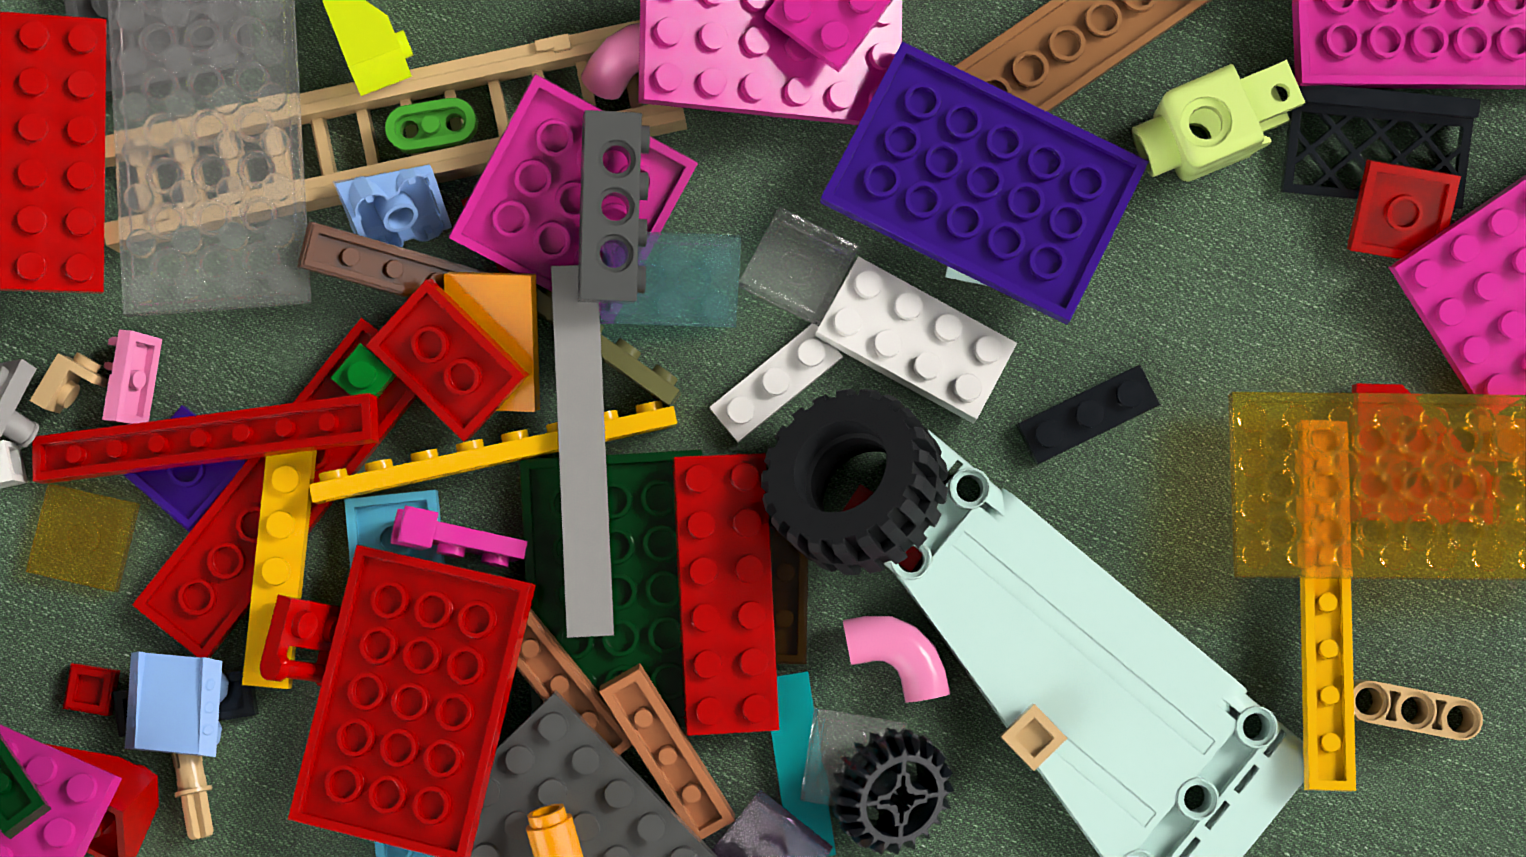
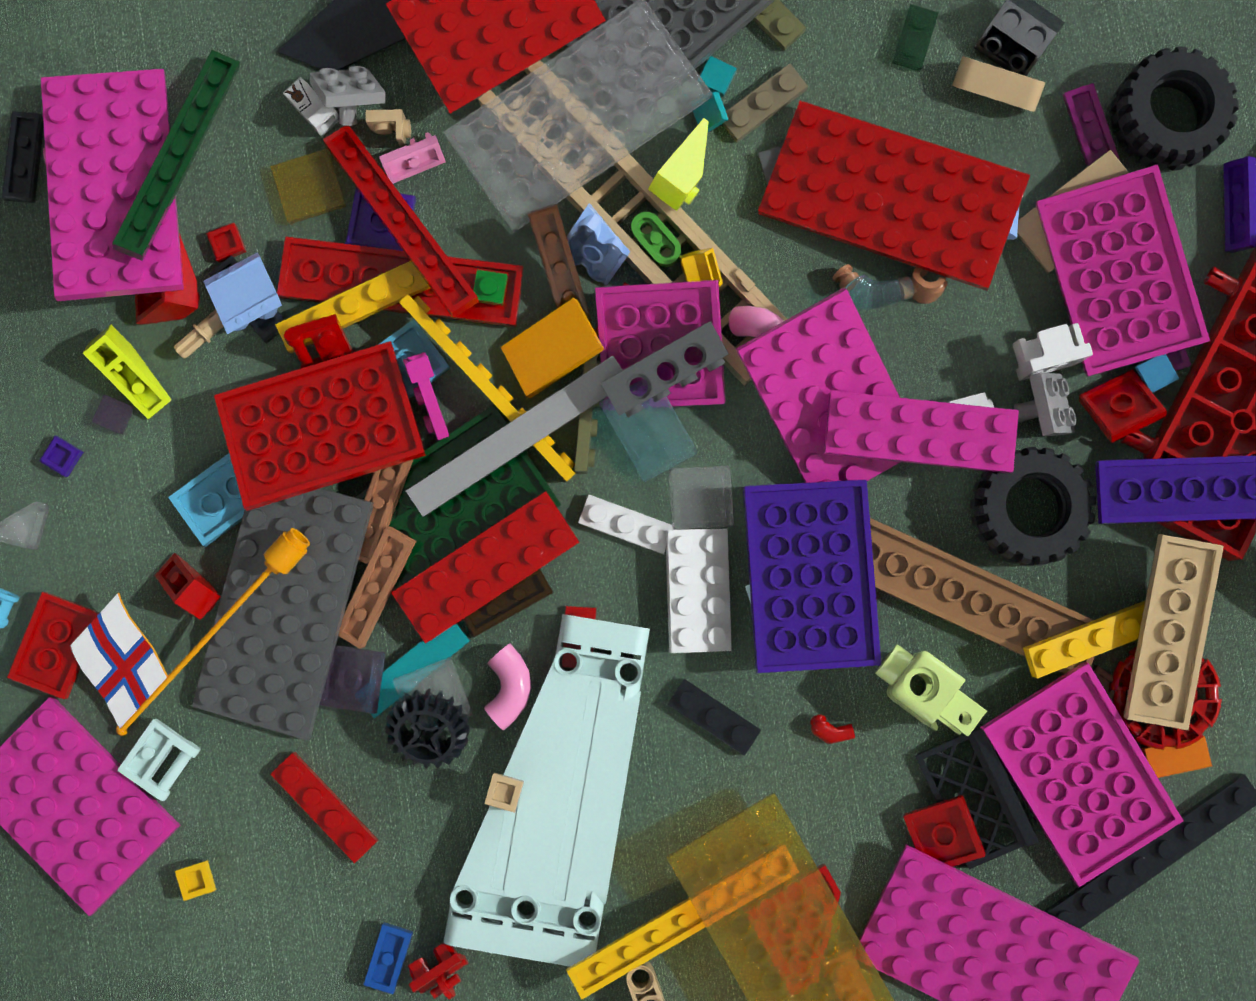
camera: 65 degrees right, 0 degrees up
red plate [366,279,529,442] -> none
black tyre [761,388,948,575] -> none
none -> yellow piece [679,248,723,286]
none -> red arm [810,714,855,744]

